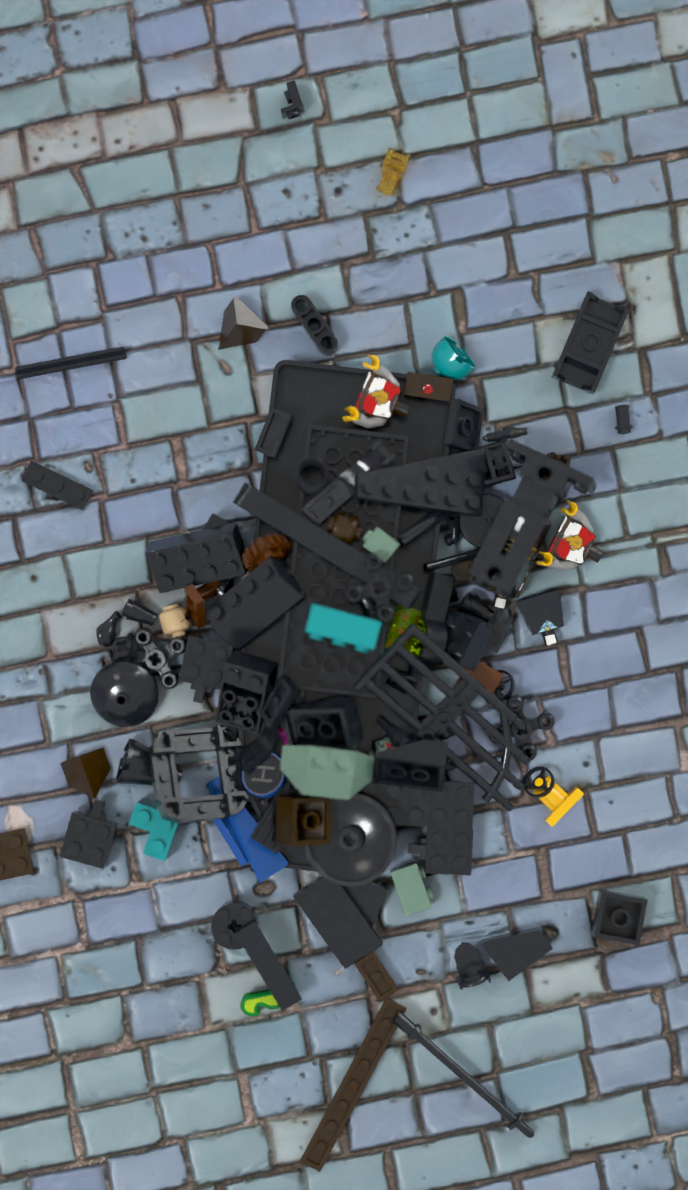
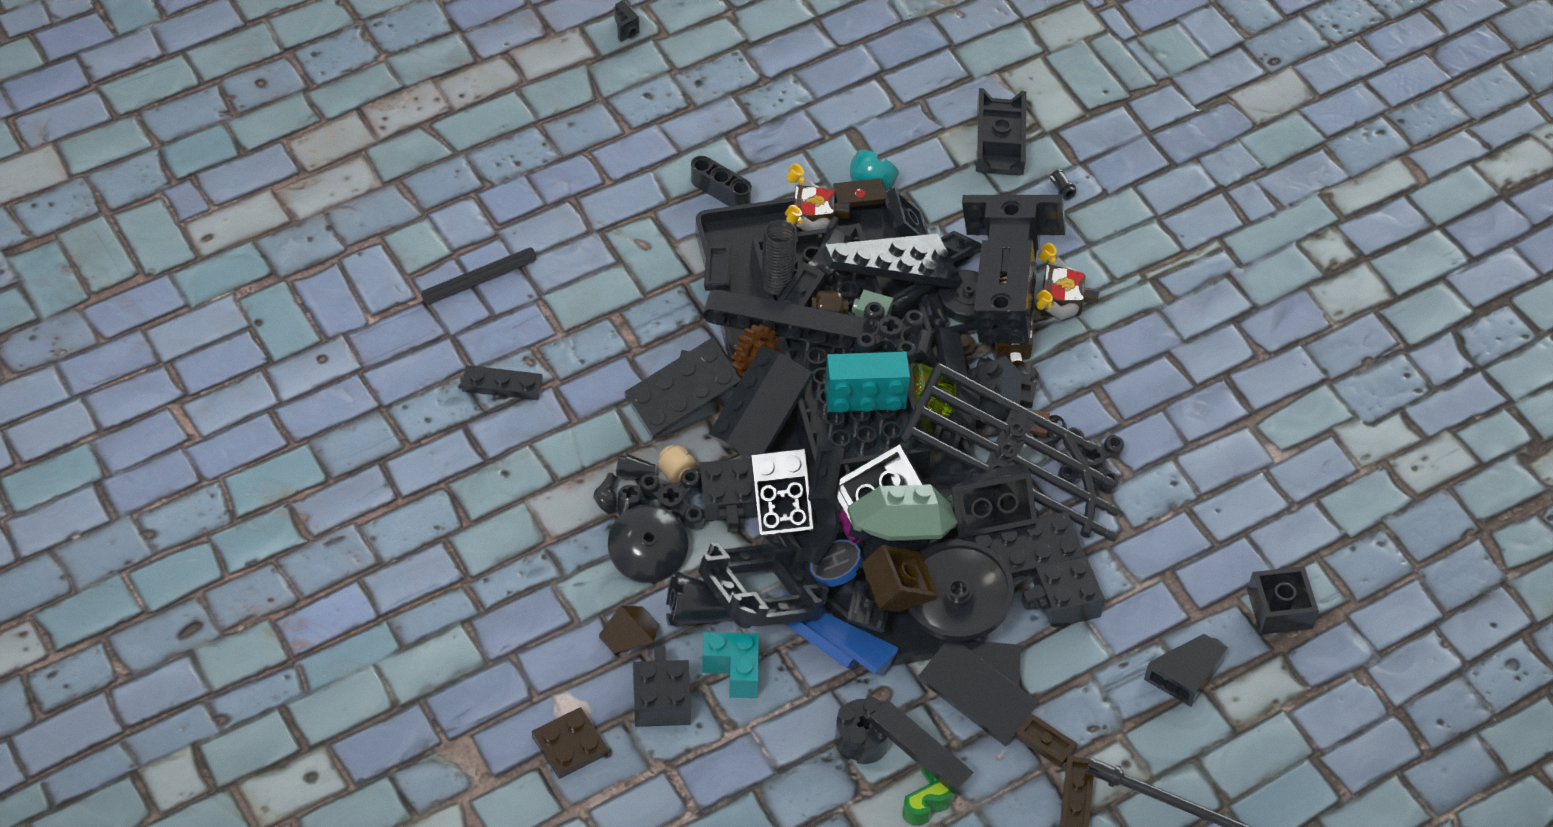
camera: 30 degrees left, 35 degrees down
reddish brown piece [184,578,234,629] -> none
dark brown slope [218,296,269,350] -> none
clear yellow connector [375,148,411,197] -> none
sand green brick [390,862,434,916] -> none
black piece [454,942,491,990] -> none
piece [483,426,528,442] -> none
black torso [516,589,564,646] -> none
yellow piece [523,767,584,827] -> none

